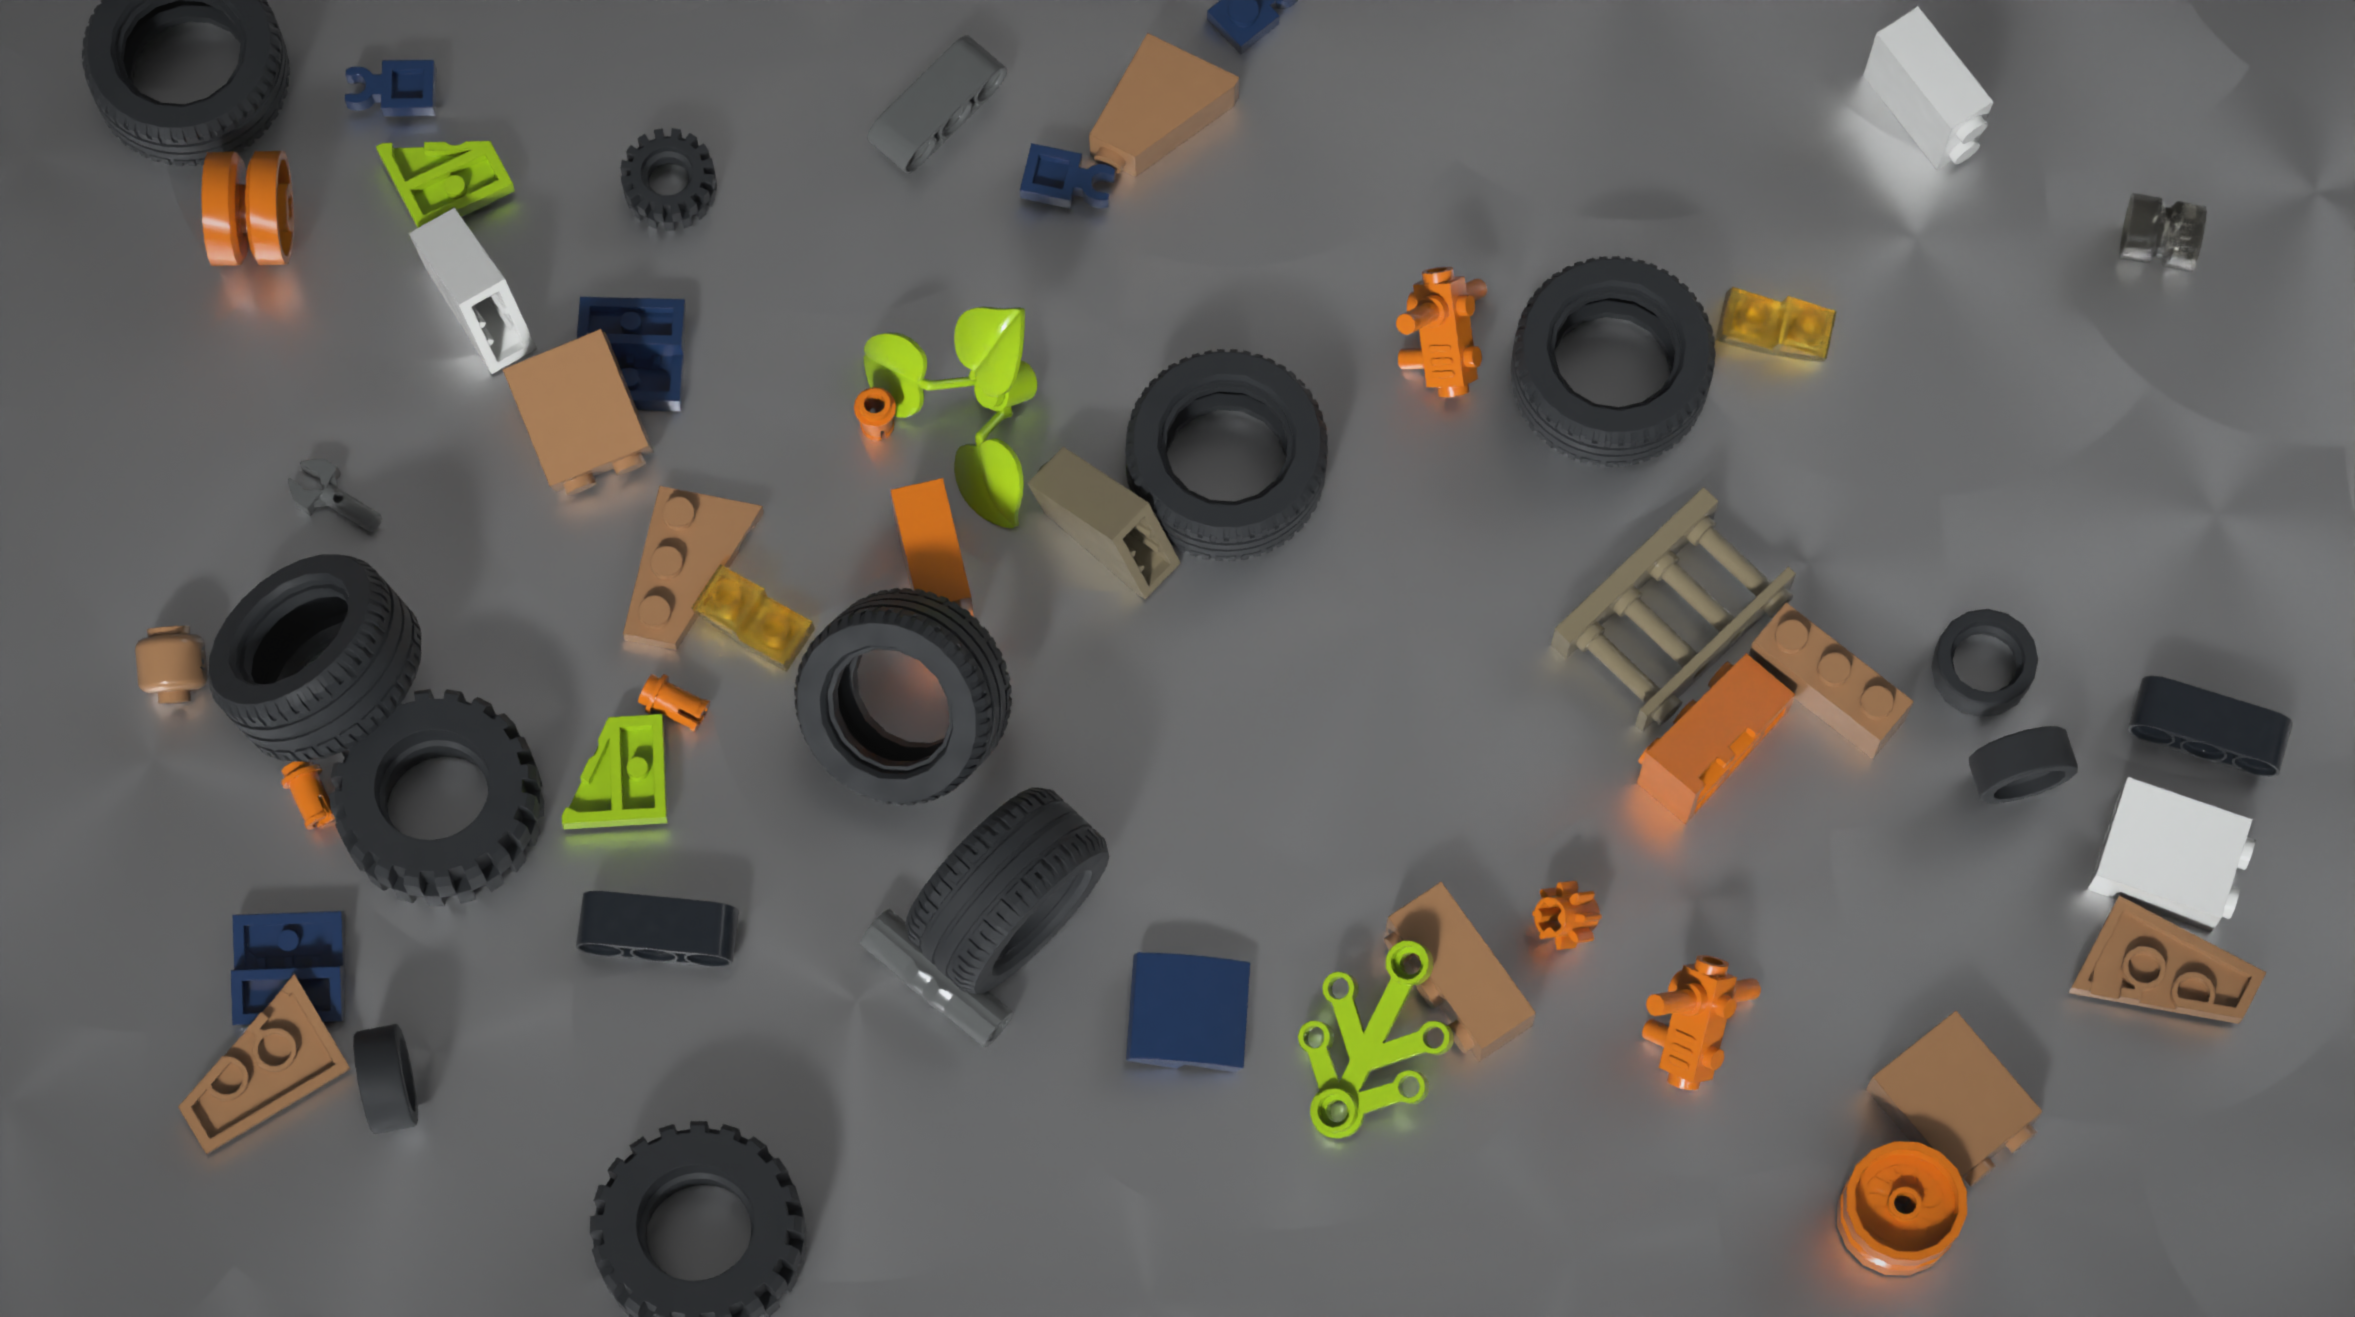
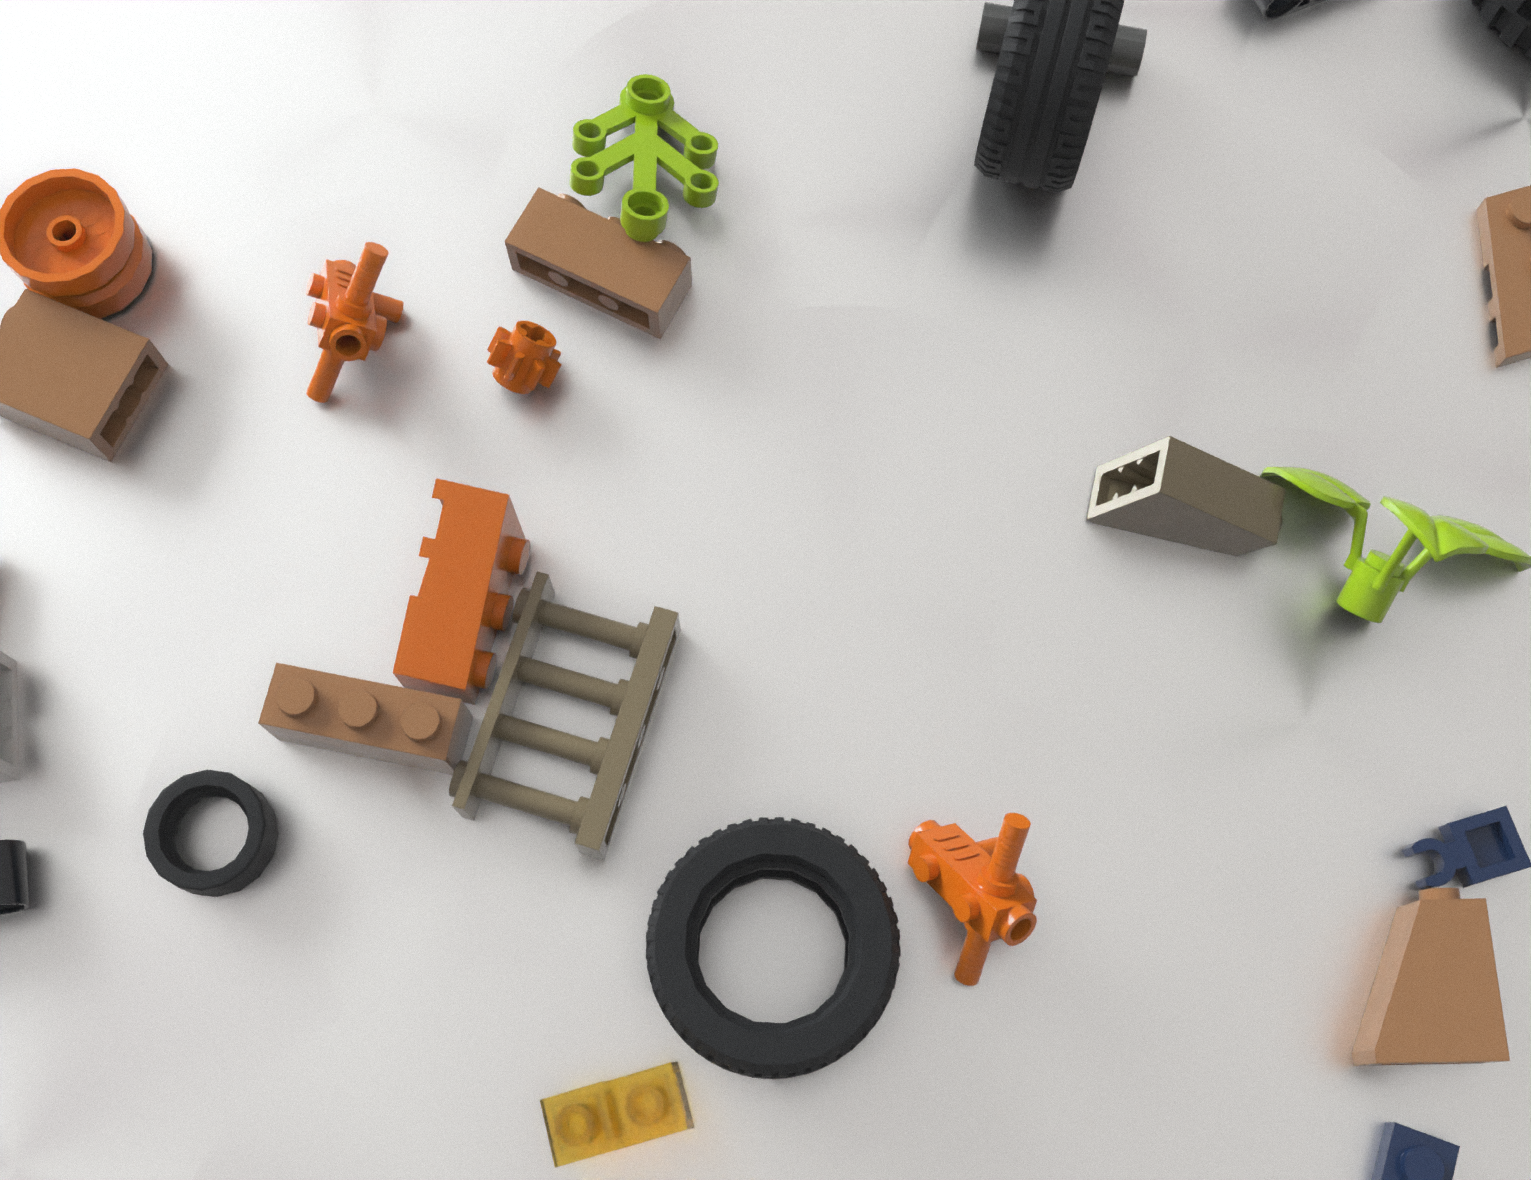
camera: 150 degrees right, 0 degrees up
lime wing [562,714,668,830] -> none
orange pin [638,674,710,732] -> none
clear yellow slope [691,564,815,672] -> none
black tyre [794,588,1012,806] -> none
orange pin [854,387,896,441] -> none
orange brick [890,478,974,617] -> none
black tyre [1125,349,1328,561] -> none
dark blue slope [1126,952,1250,1072] -> none
black tyre [1969,726,2078,803] -> none

